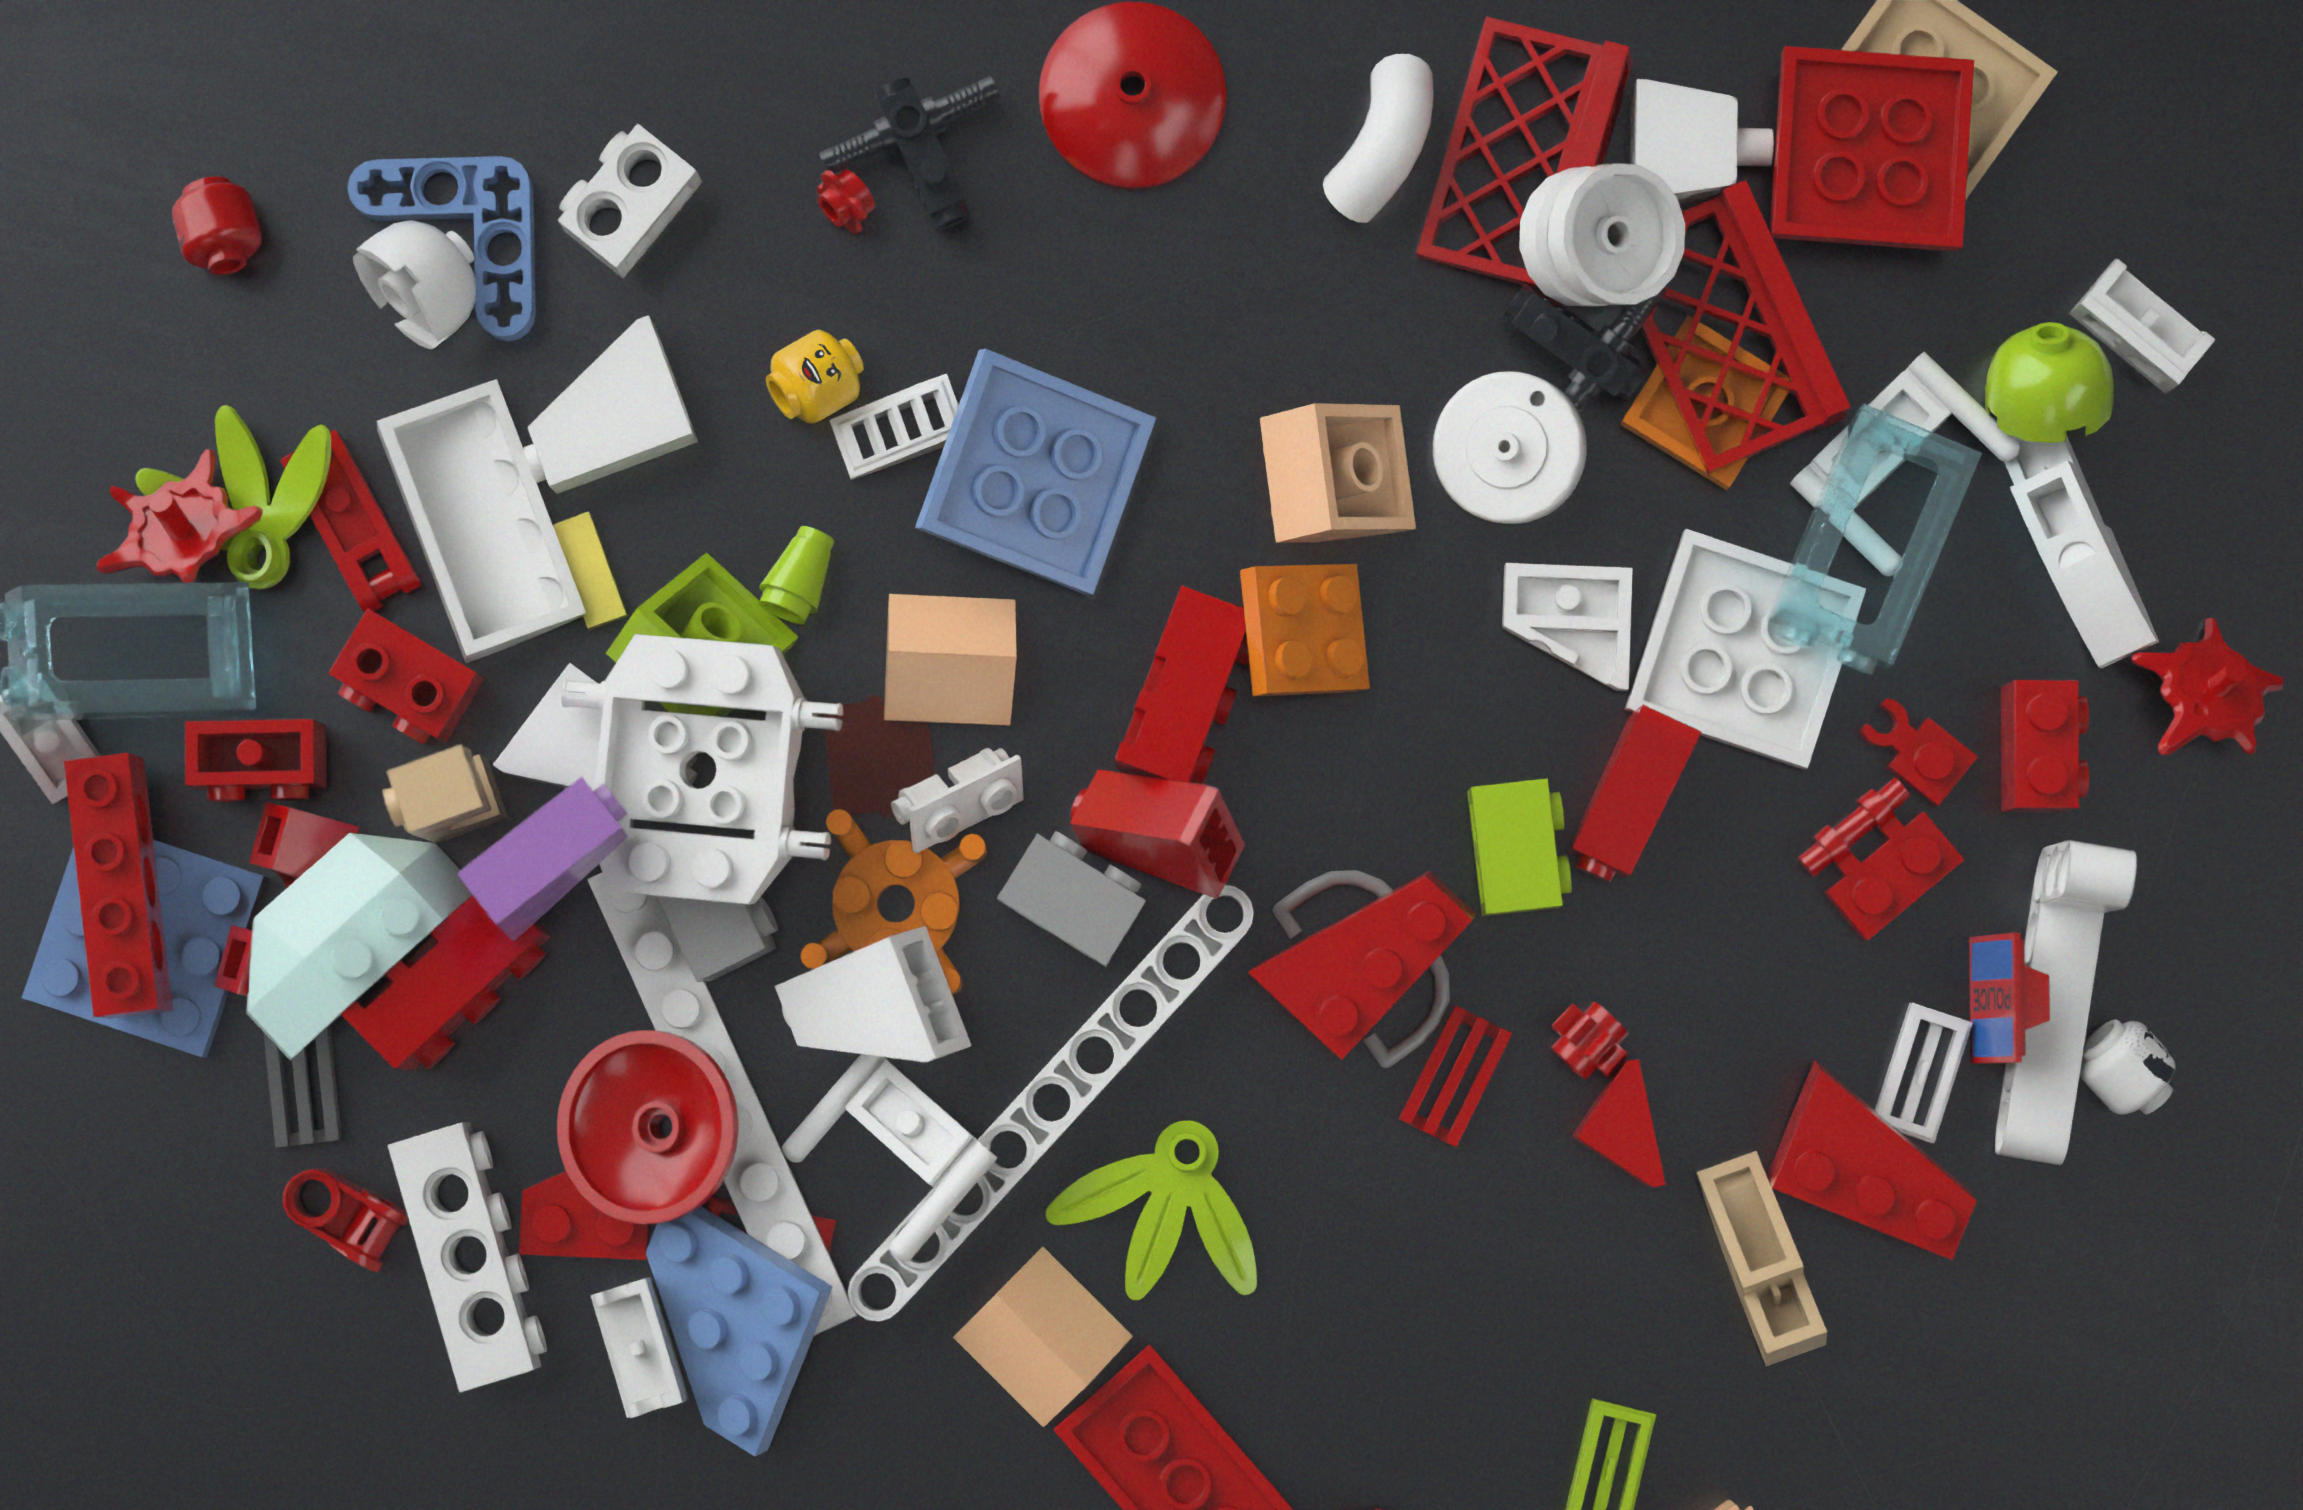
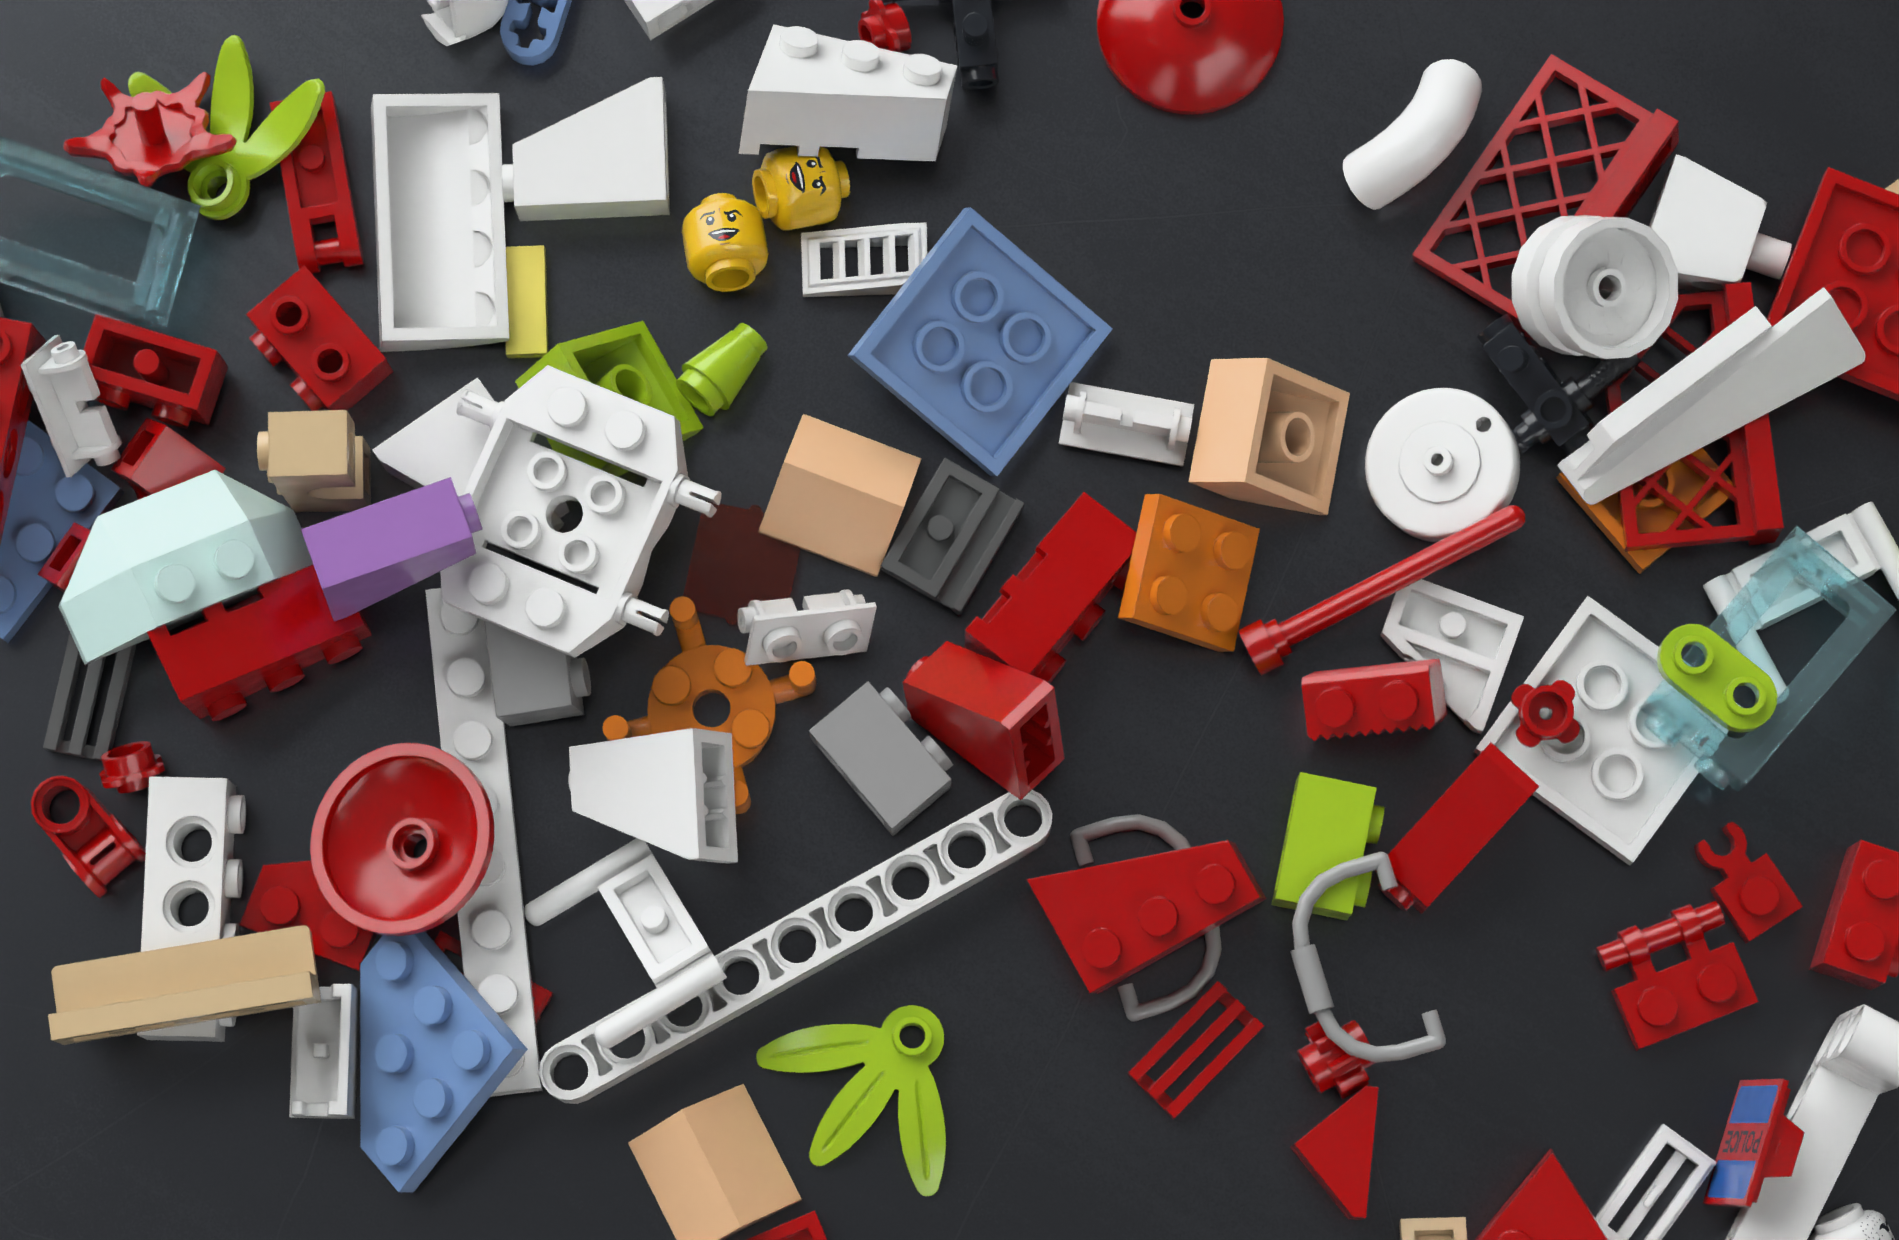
camera: 20 degrees right, 5 degrees down
none -> white hinge [20,335,122,478]
none -> tan panel [48,925,321,1045]
none -> red plate [99,741,165,793]
none -> yellow head [682,193,768,292]
none -> white wedge [739,24,957,161]
none -> dark grey plate [881,458,1025,615]
none -> white hinge [1059,382,1194,467]
none -> red piece [1238,505,1526,676]
none -> light grey piece [1290,852,1446,1063]
none -> red brick [1301,658,1447,741]
none -> red plate [1511,680,1580,748]
none -> white wedge [1557,287,1865,505]
none -> lime plate [1657,624,1777,732]

